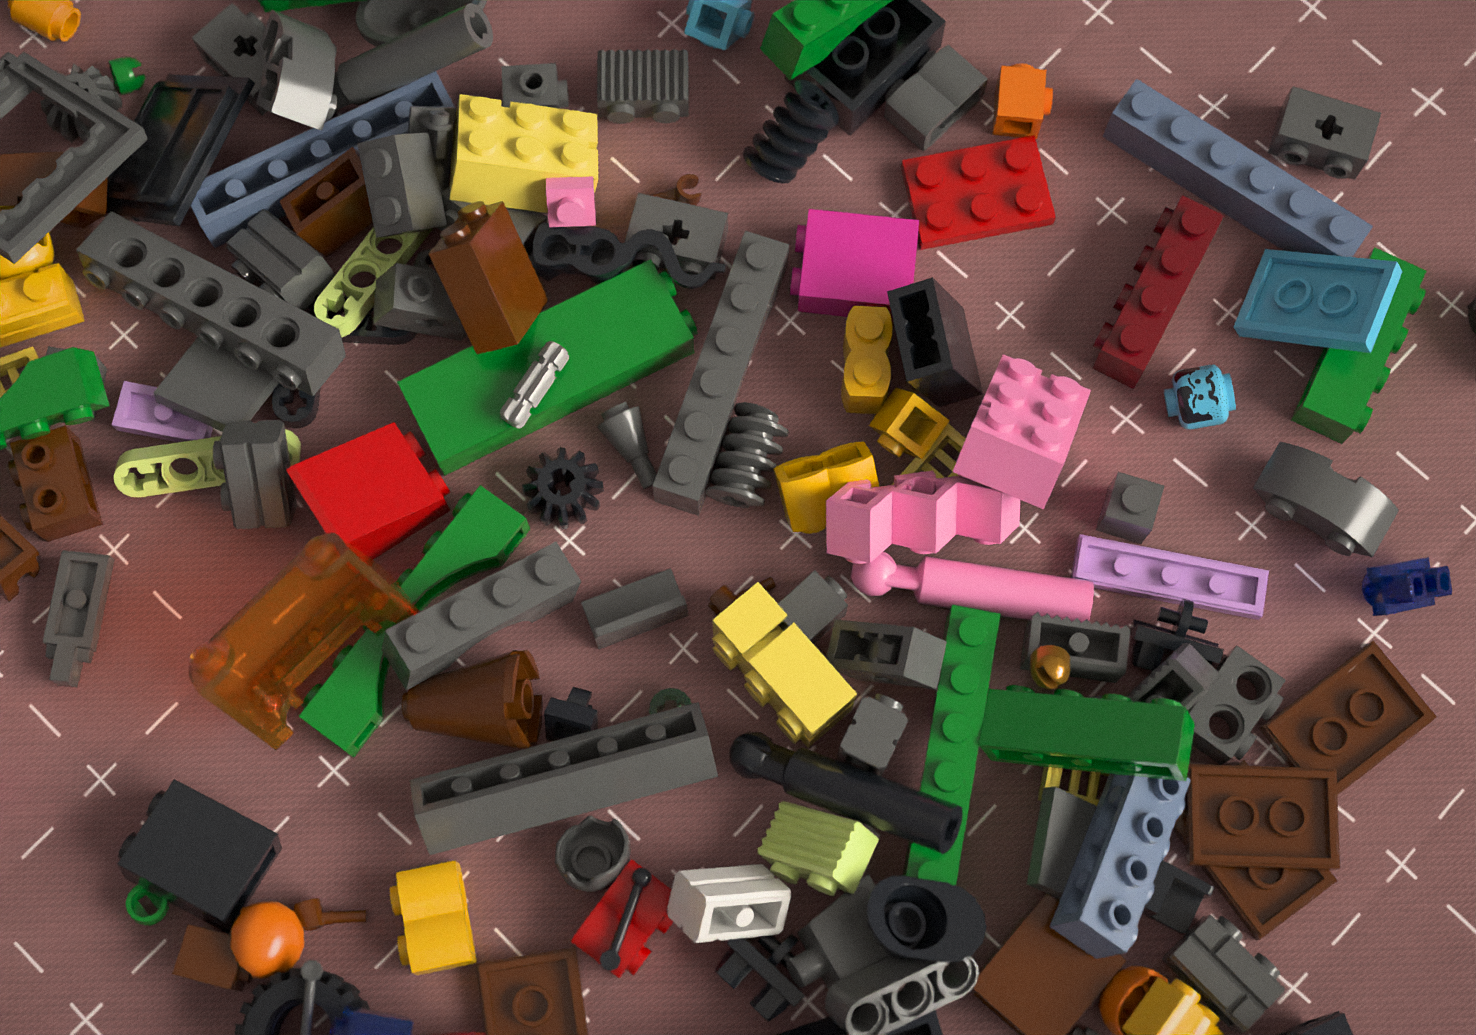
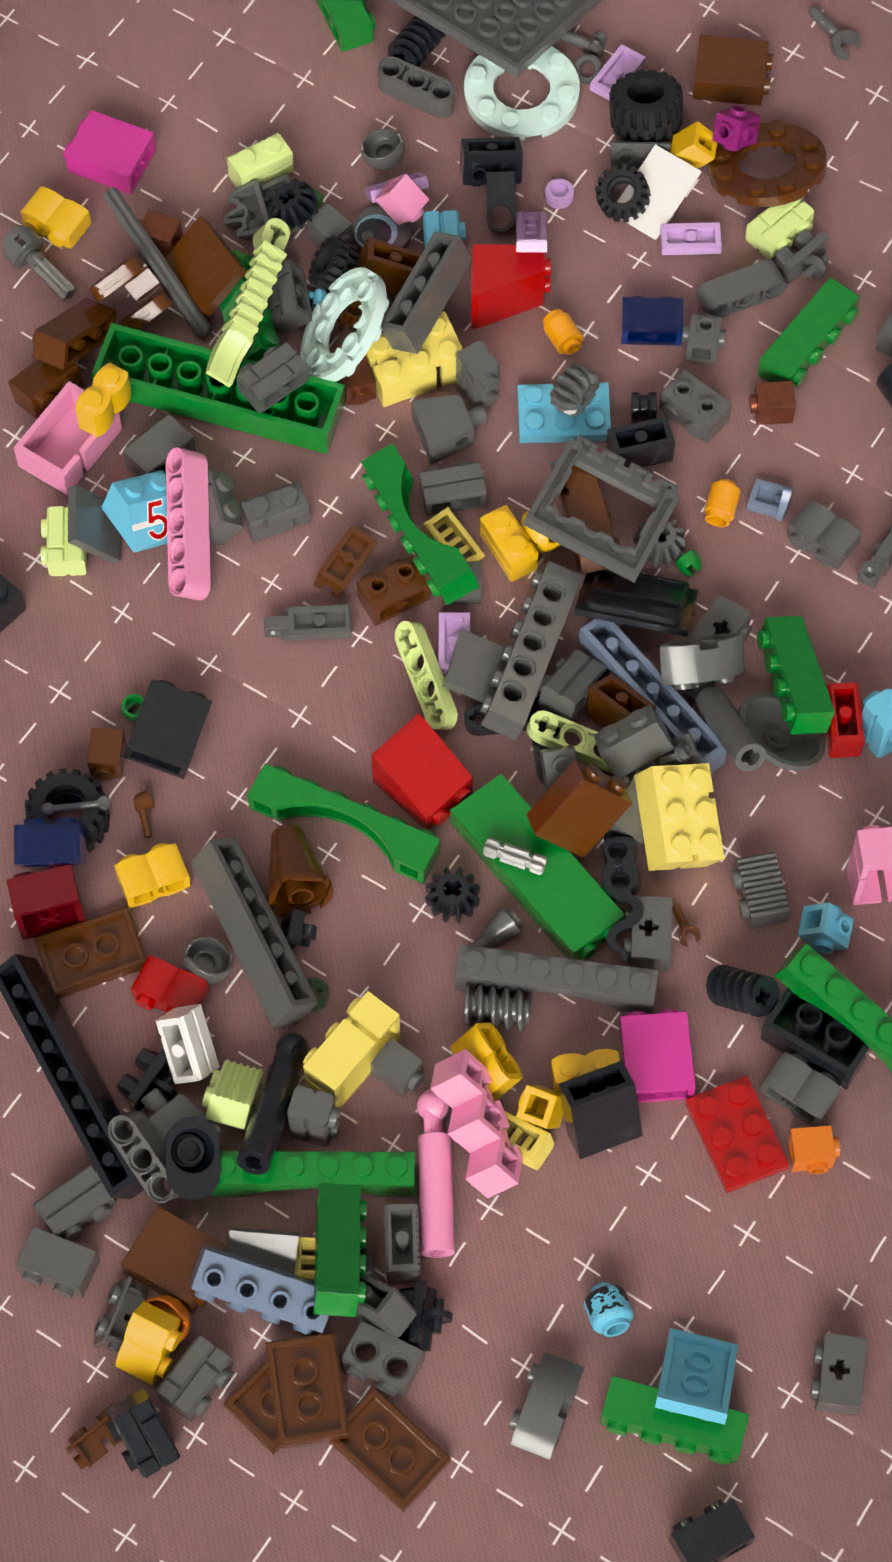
camera: 80 degrees right, 10 degrees down
clear orange windscreen [188,533,420,750] -> none
dark grey brick [213,420,297,529] -> none
orange hair [230,901,304,979] -> none
dark grey arch [381,542,581,690] -> none
dark grey brick [501,63,569,109] -> none
bright pink plate [546,176,596,227] -> none
dark grey panel [581,568,688,649] -> none
black hinge [600,868,652,971] -> none
reddish brown hand [708,577,776,616] -> none
dark grey brick [826,619,947,690] -> none
bright pink piece [953,355,1091,509] -> none
pearl gold hinge [1030,645,1070,690] -> none
lavender tile [1071,534,1269,620] -> none
dark red brick [1092,195,1224,389] -> none
dark grey brick [1096,472,1164,544] -> none
sand blue brick [1103,79,1373,257] -> none
black panel [1142,860,1215,934] -> none
clear blue hips [1362,557,1452,616] -> none

